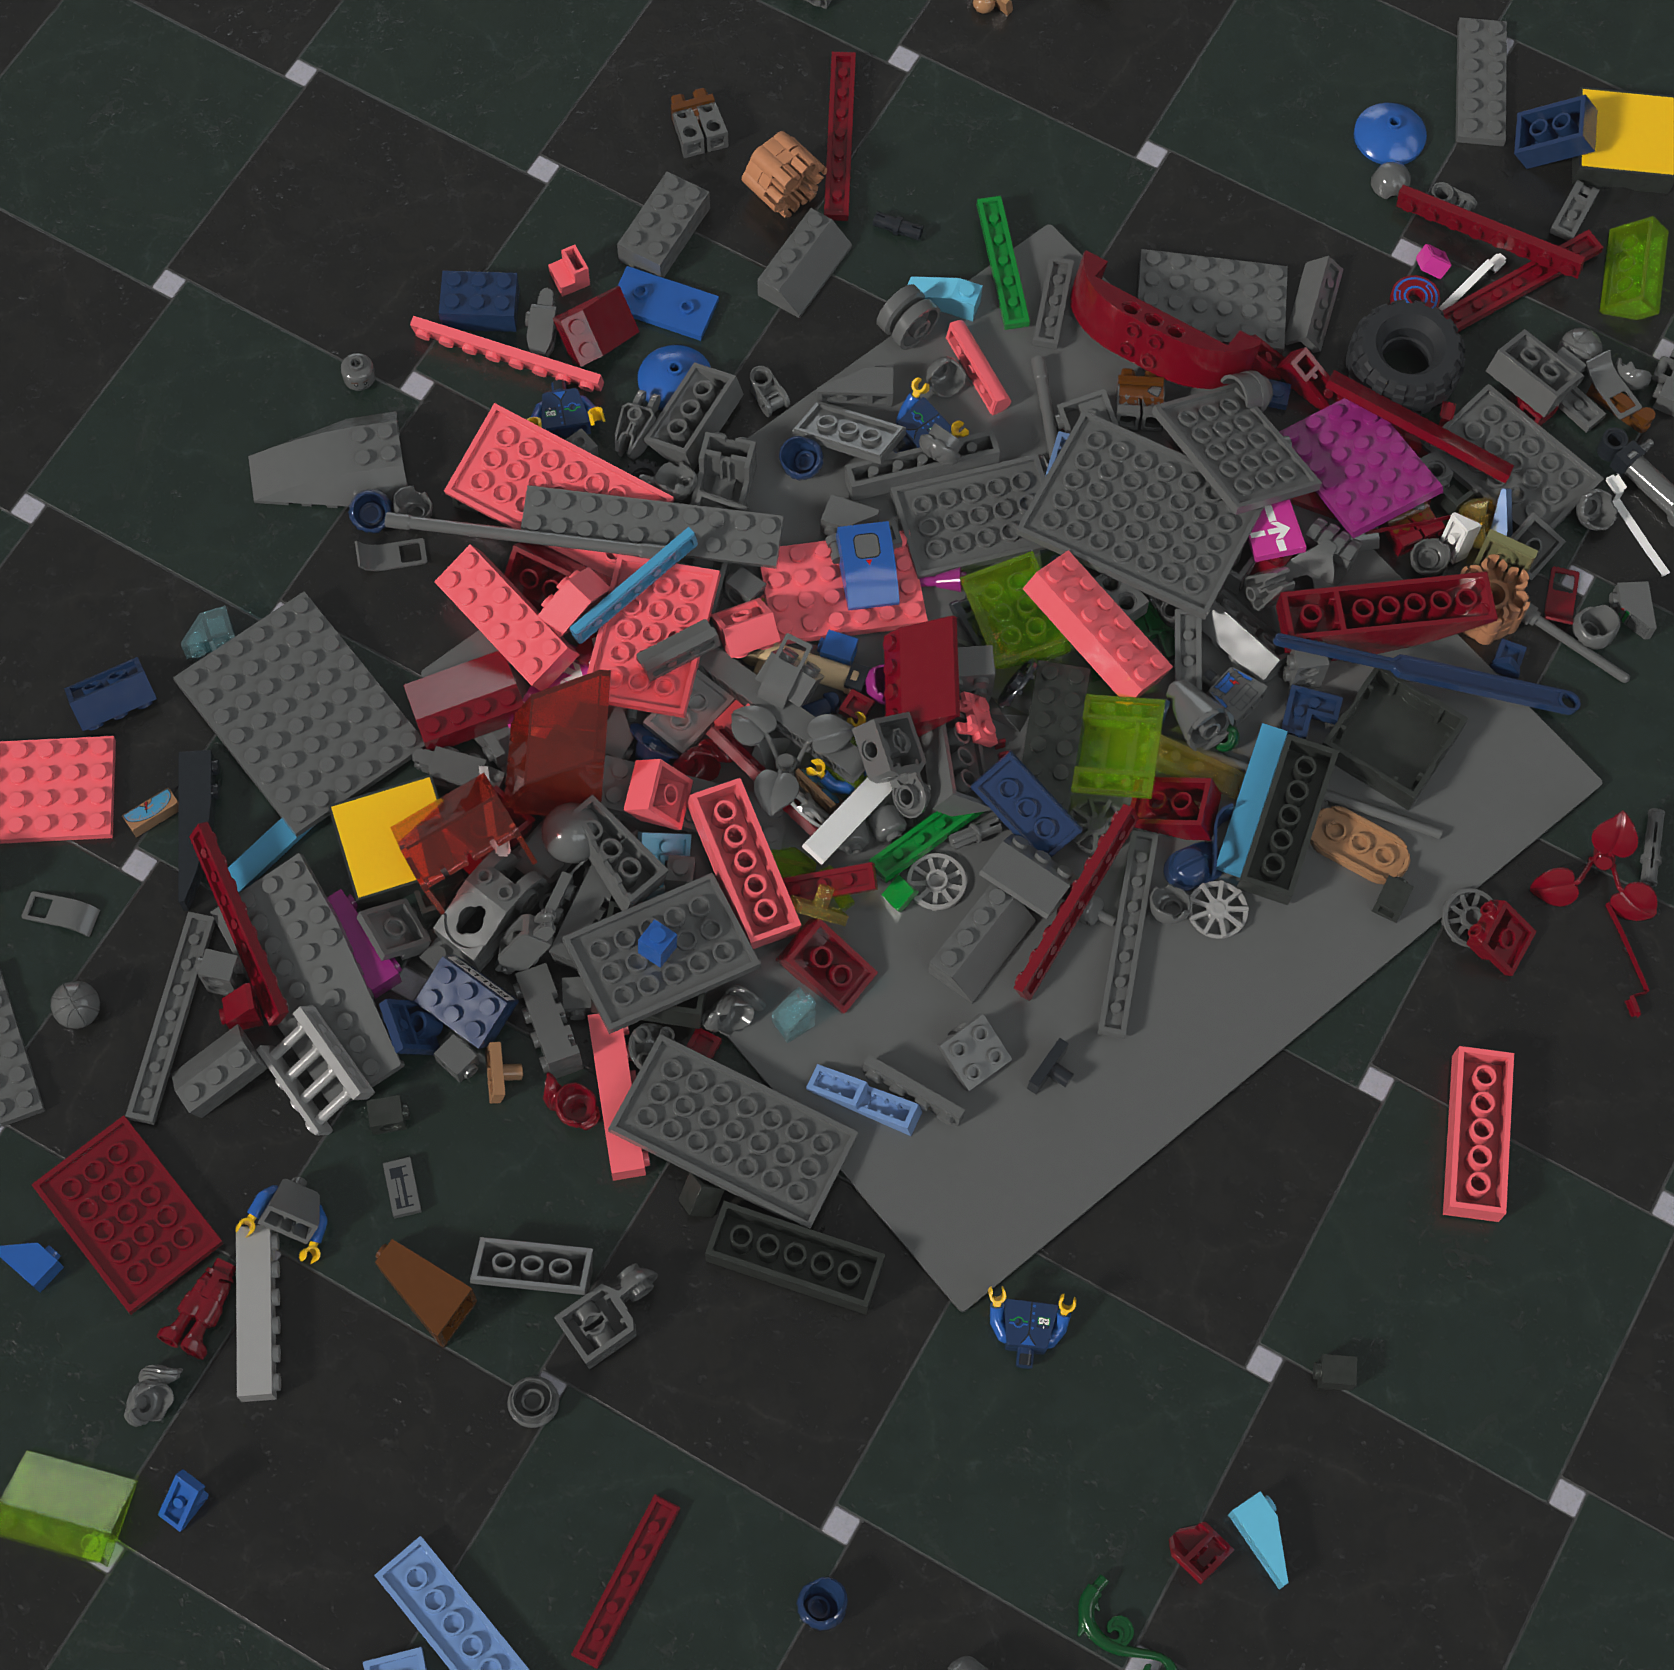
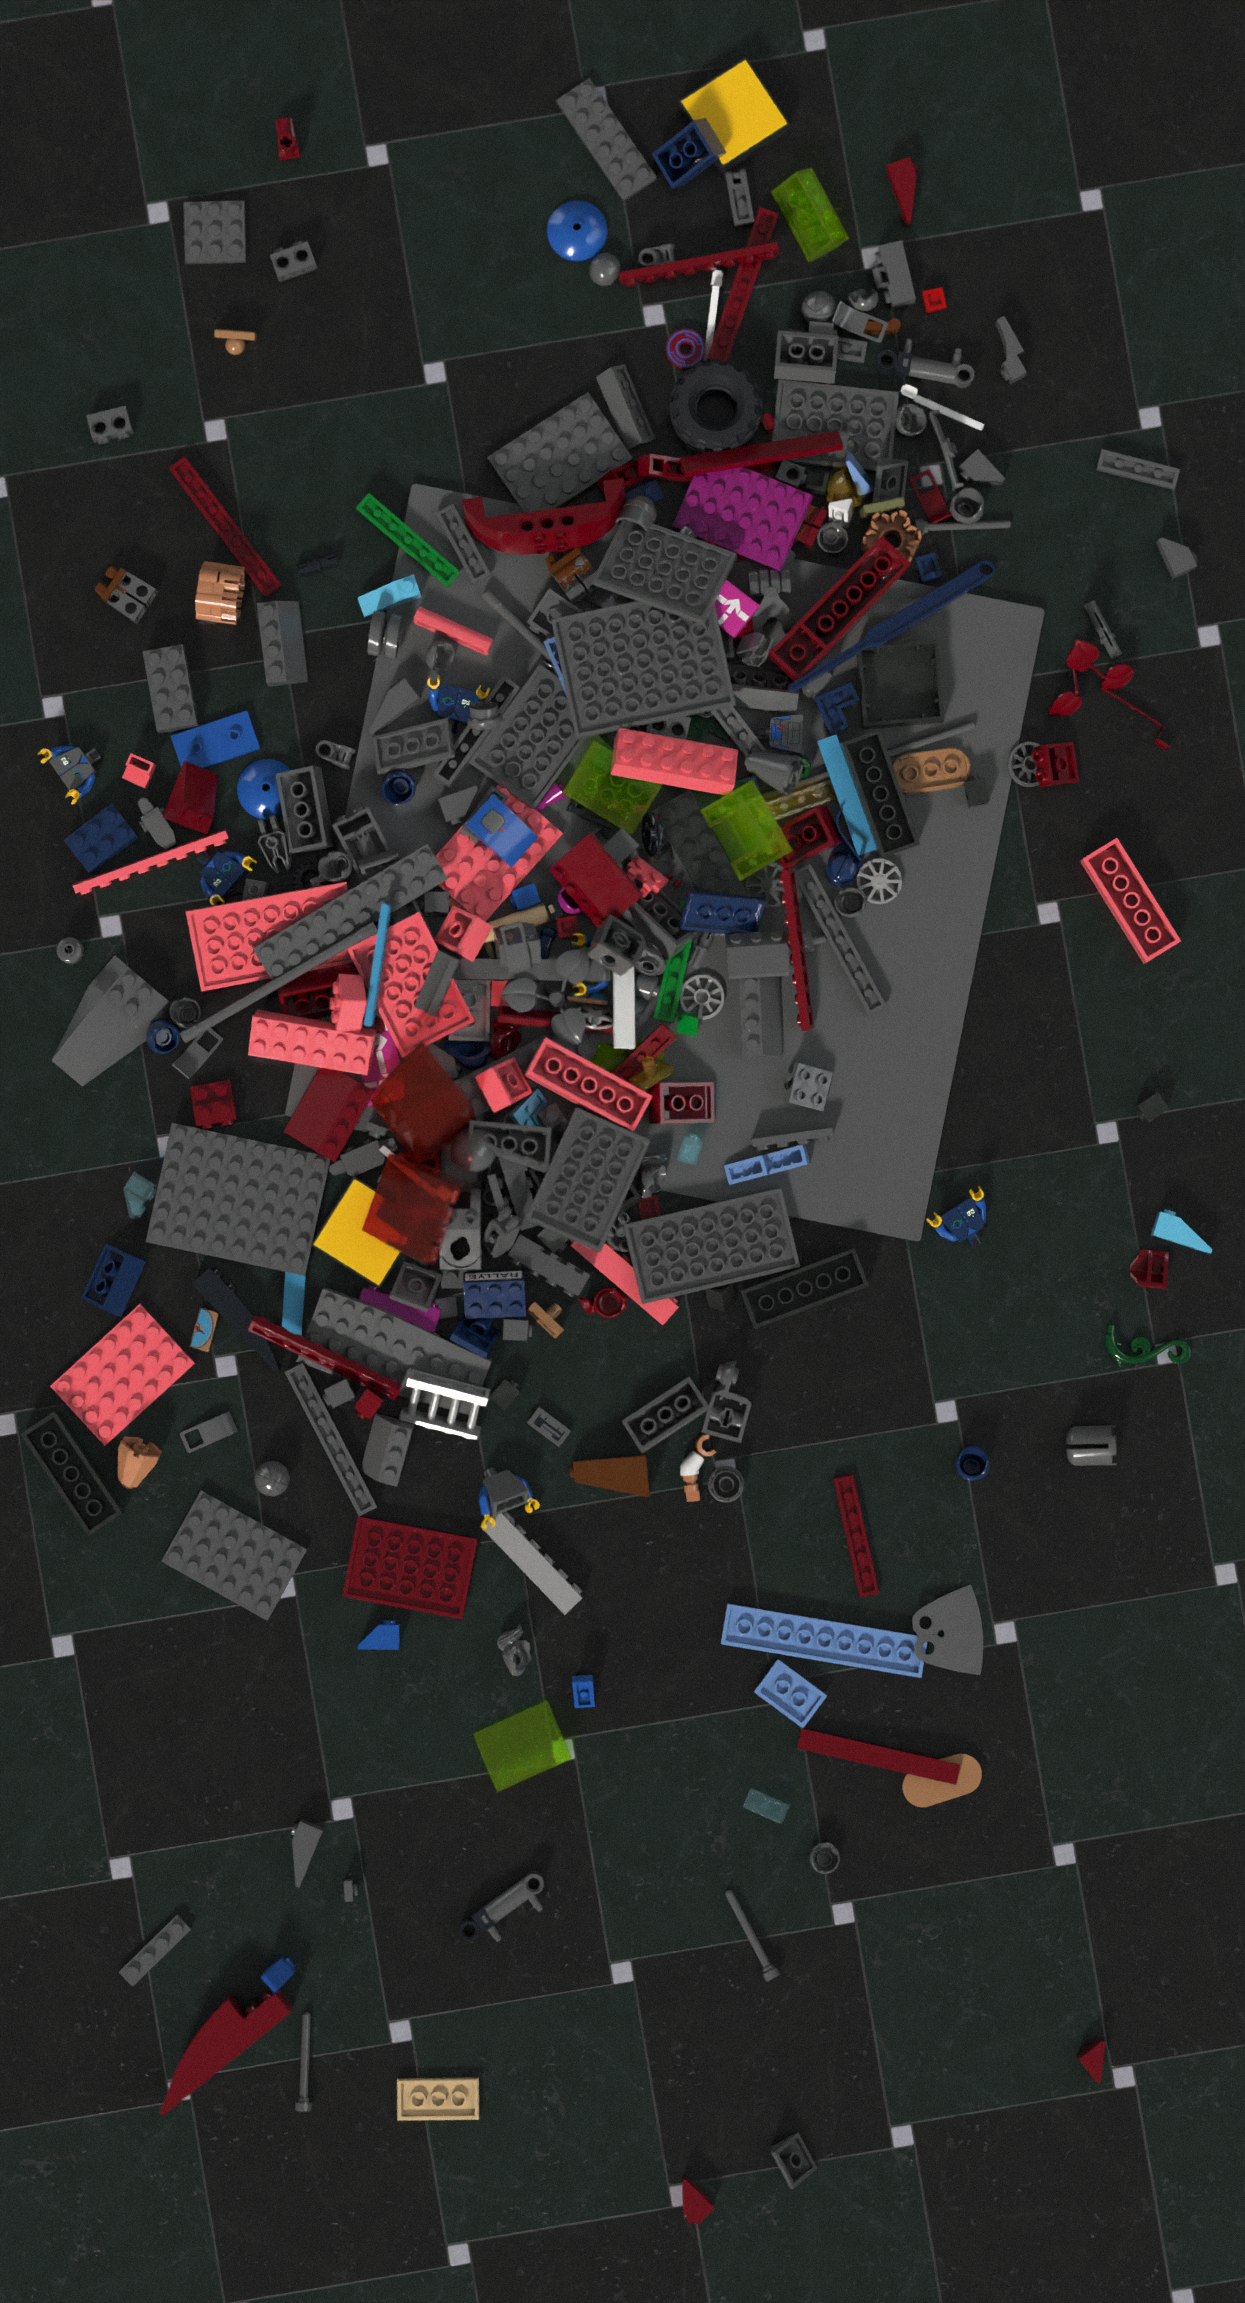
camera: 40 degrees left, 20 degrees up
dark red piece [157,1258,236,1360] -> none
blue brick [638,919,677,968] -> none
black tile [1027,1038,1074,1094] -> none
dark pink slope [1416,244,1451,279] -> none
none -> torso [37,746,101,805]
none -> dark red plate [190,1080,238,1130]
none -> nougat piece [680,1433,716,1502]
none -> dark grey plate [928,410,964,492]

